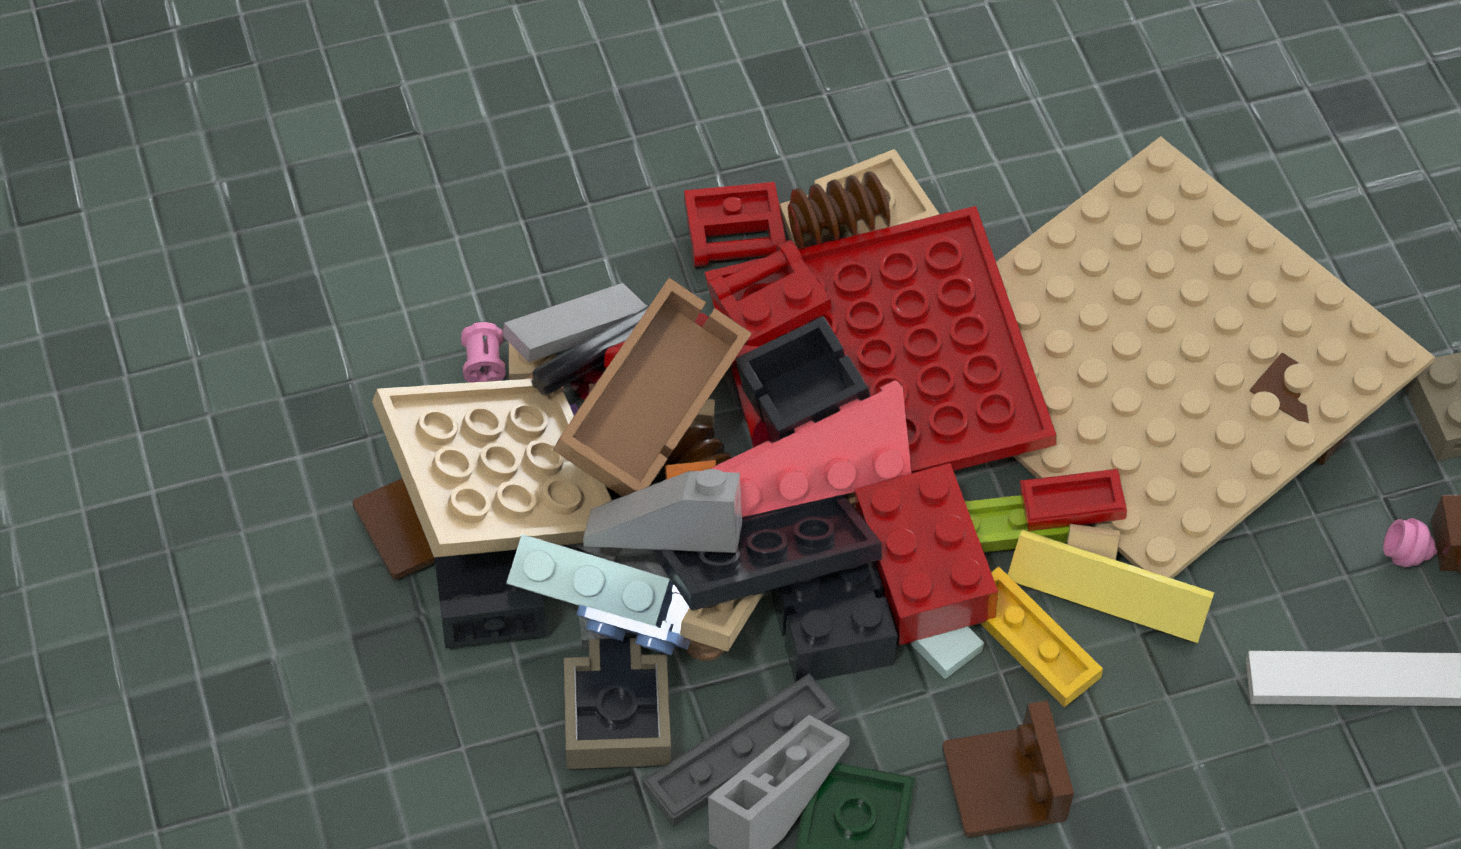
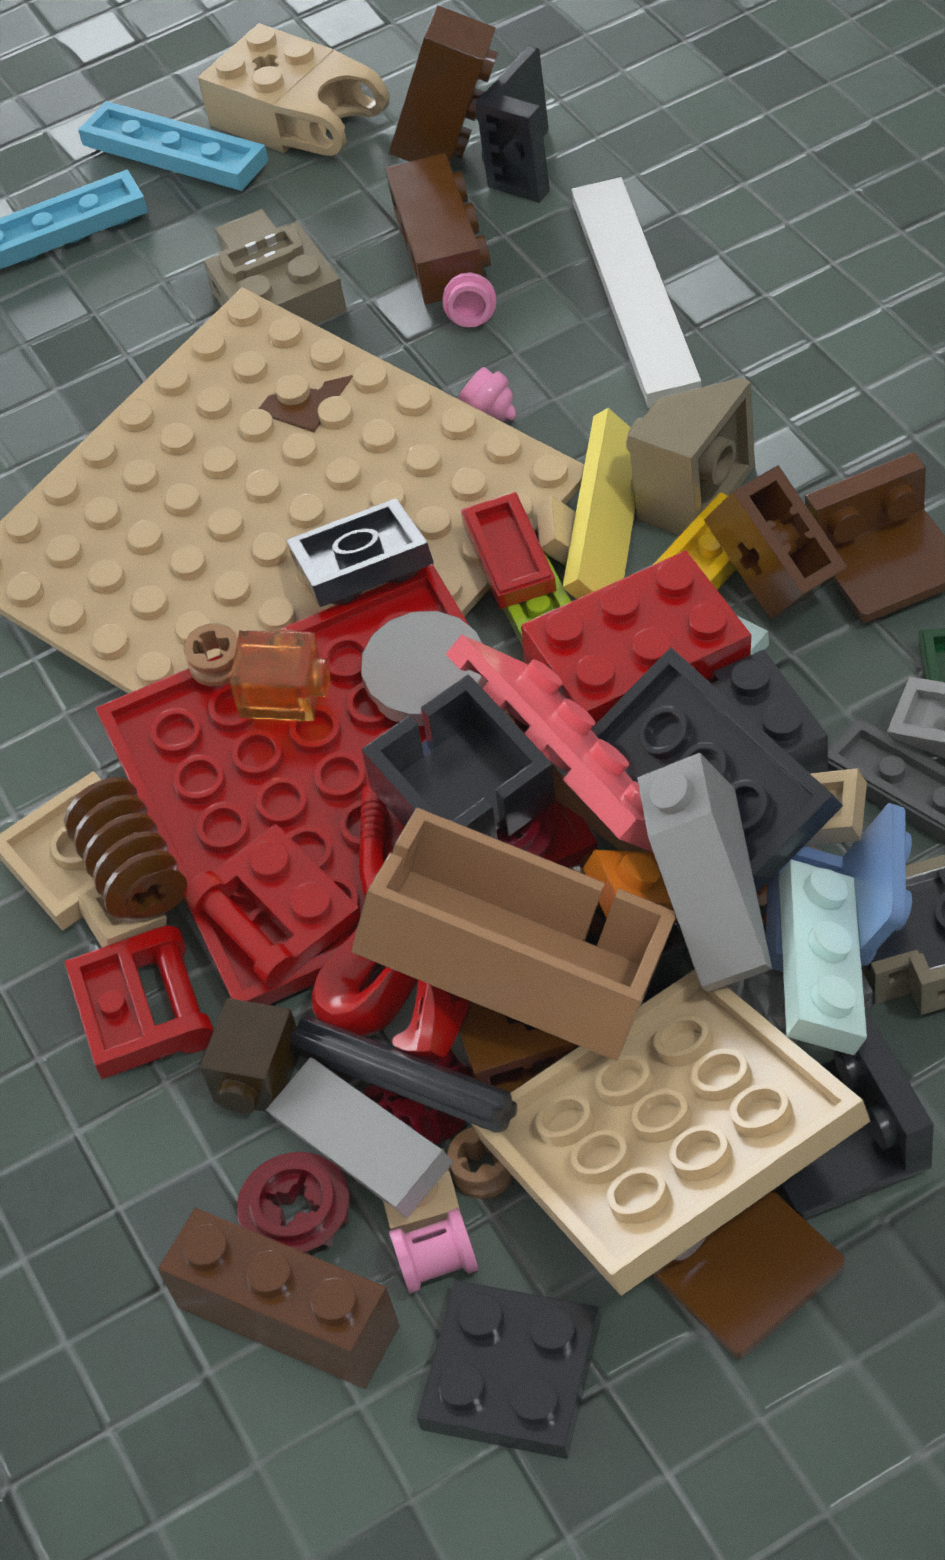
camera: 90 degrees left, 5 degrees down
none -> reddish brown brick [158,1207,400,1389]
none -> medium nougat bush [183,623,244,686]
none -> dark brown brick [200,998,299,1114]
none -> clear orange brick [230,629,330,721]
none -> dark red gear [237,1152,351,1254]
none -> black plate [286,498,434,607]
none -> light grey tile [361,611,487,726]
none -> black plate [417,1280,601,1459]
none -> bright pink plate [458,367,516,422]
none -> dark tan slope [626,378,755,535]
none -> reddish brown brick [704,465,847,620]

